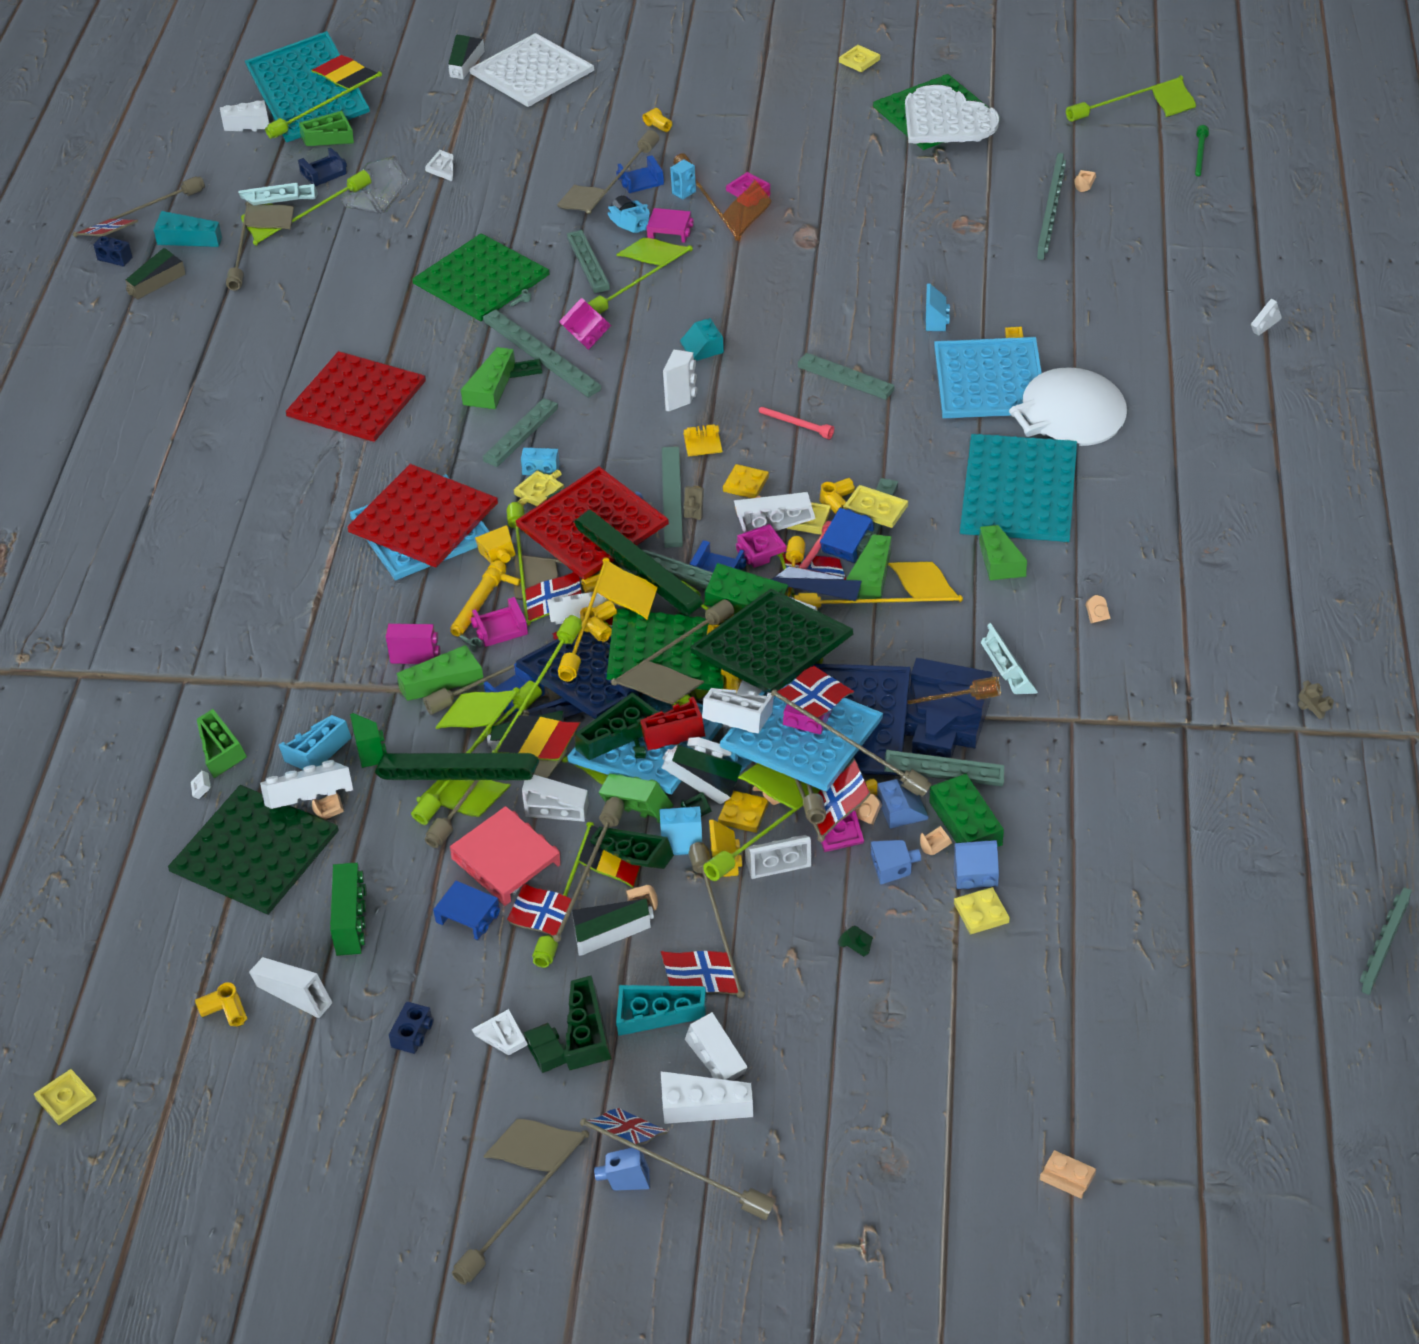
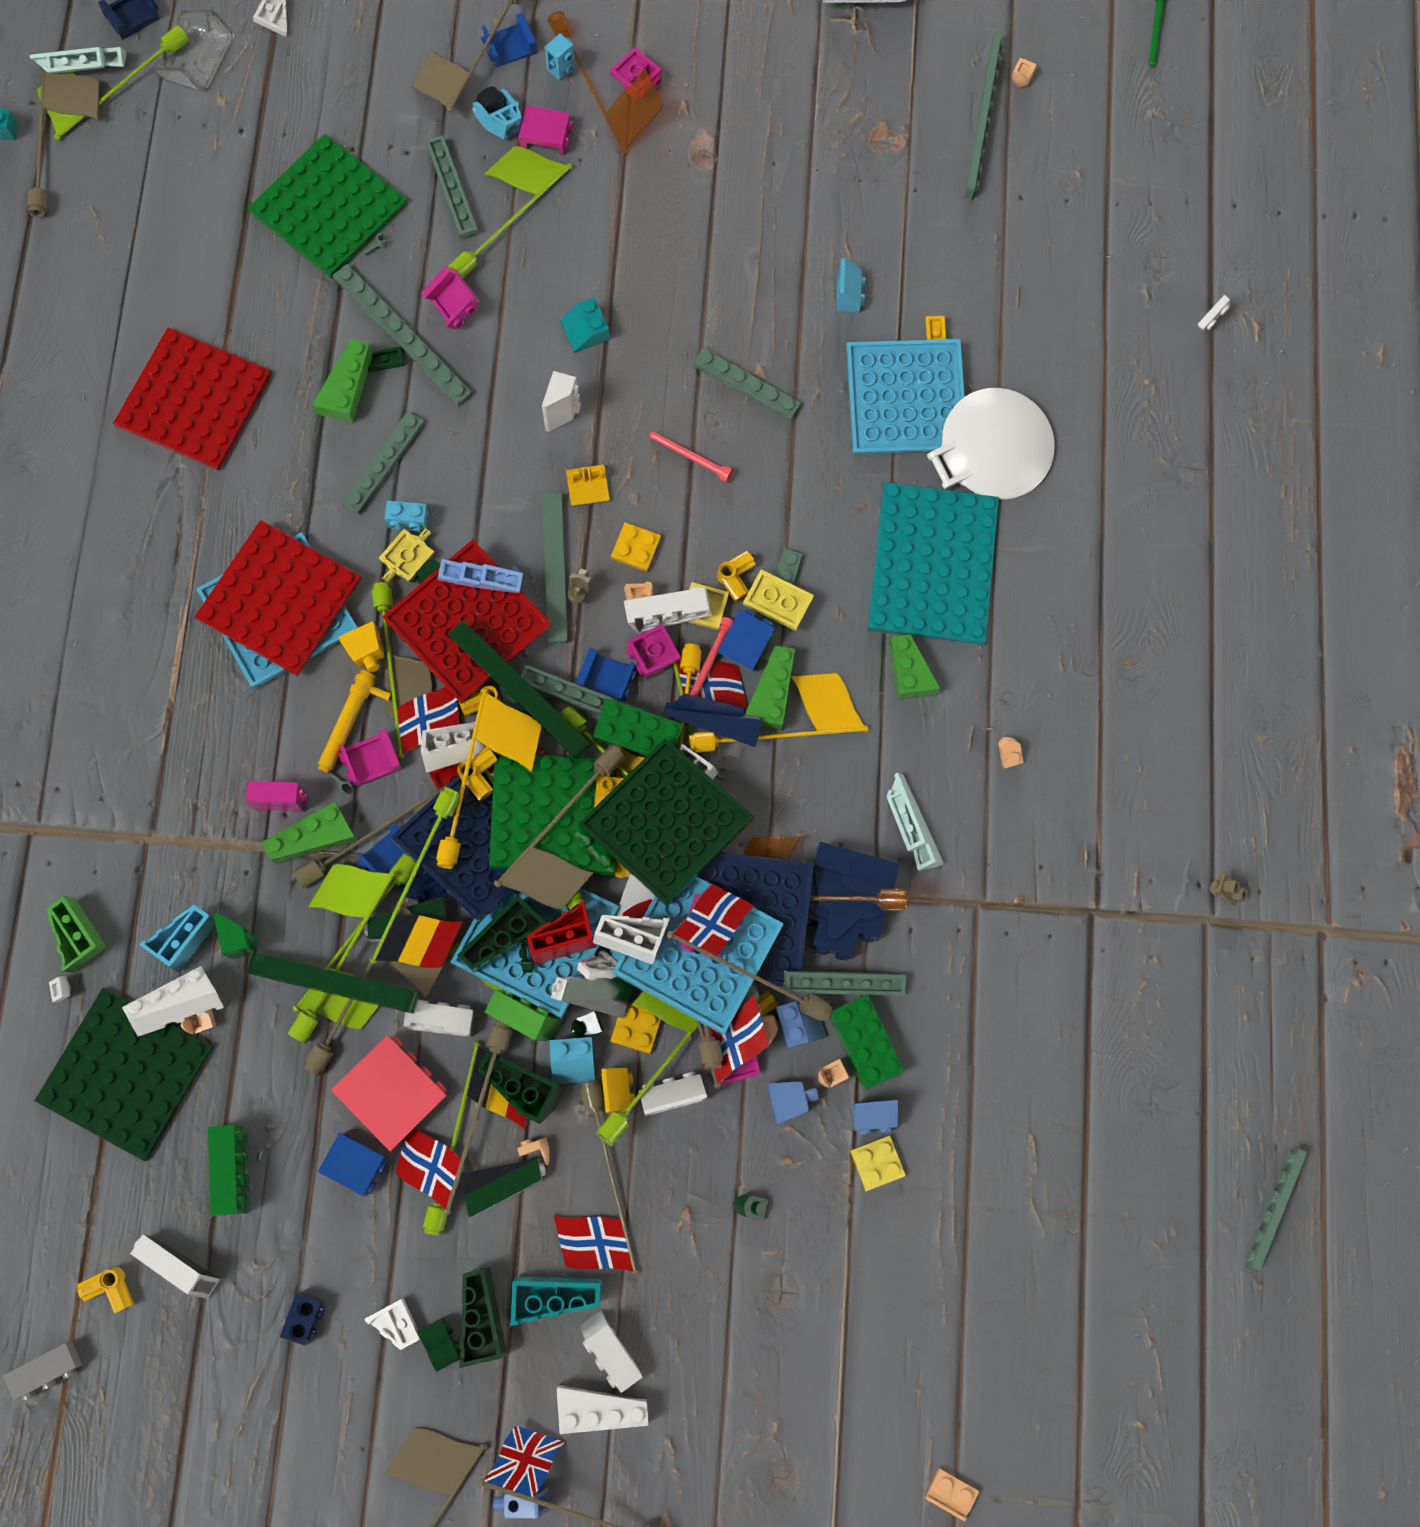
camera: 10 degrees left, 30 degrees up
none -> light grey brick [3,1341,83,1401]
none -> light blue slope [437,559,523,593]

